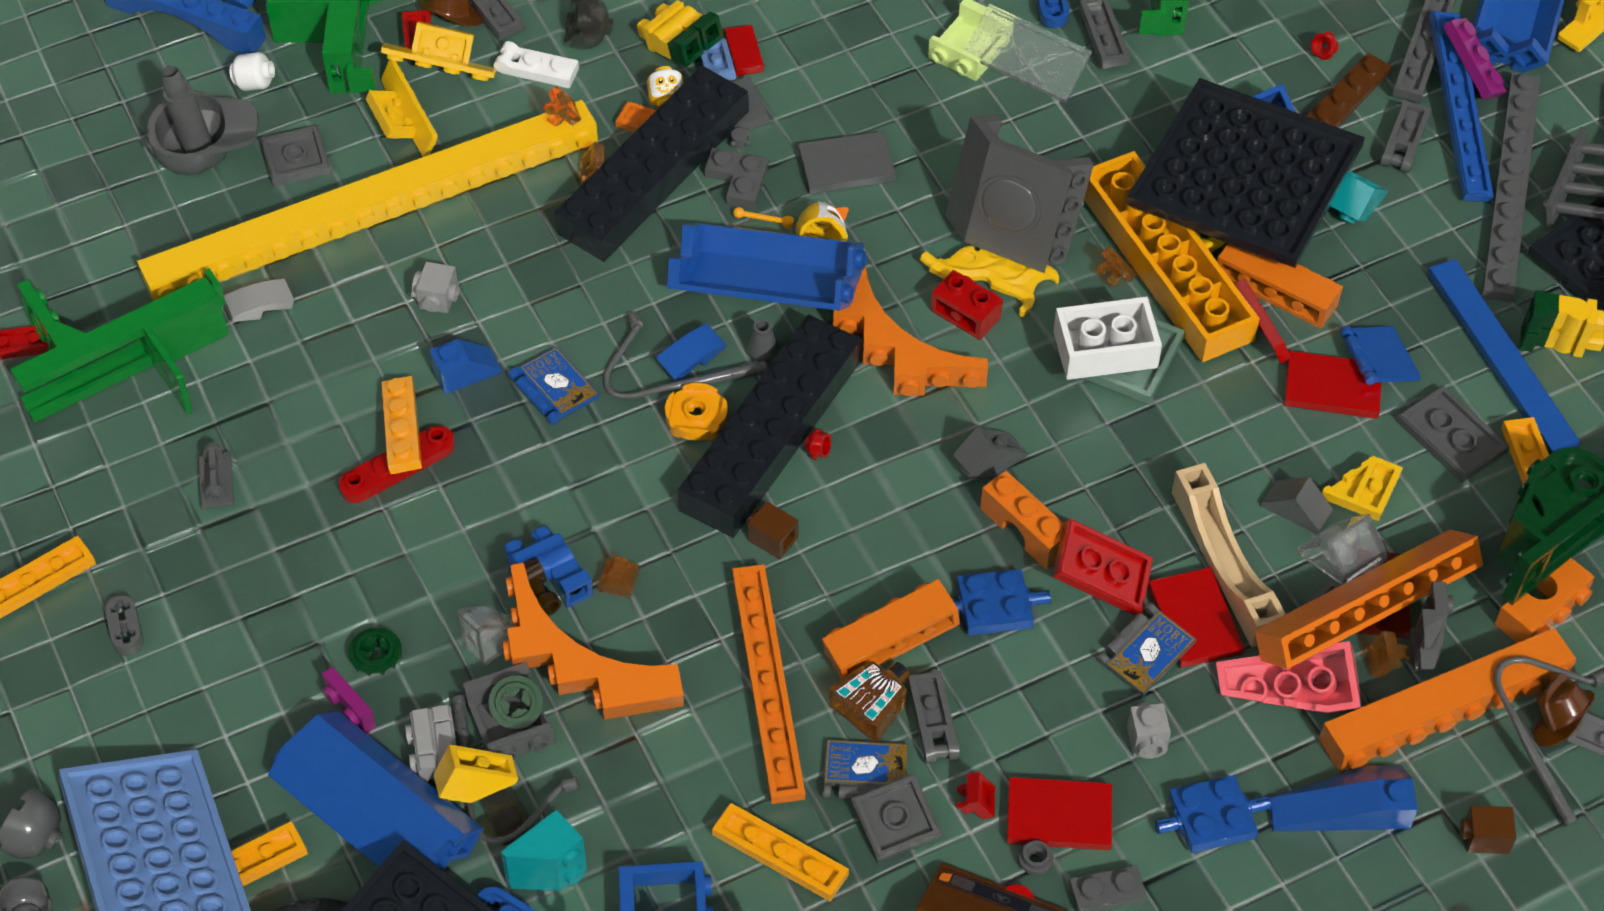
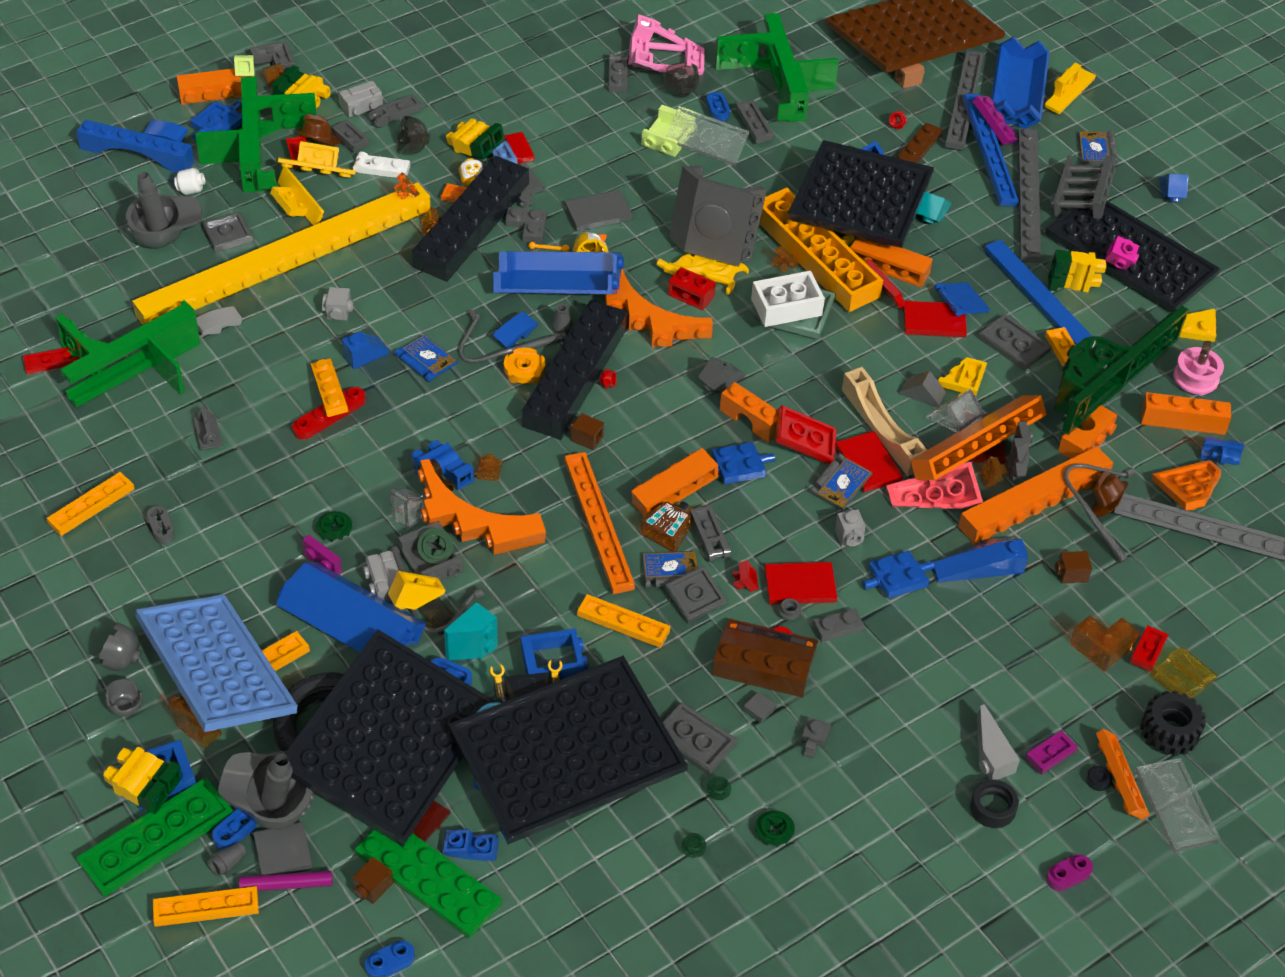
camera: 10 degrees left, 5 degrees down
dark grey plate [1380,100,1432,173] -> none

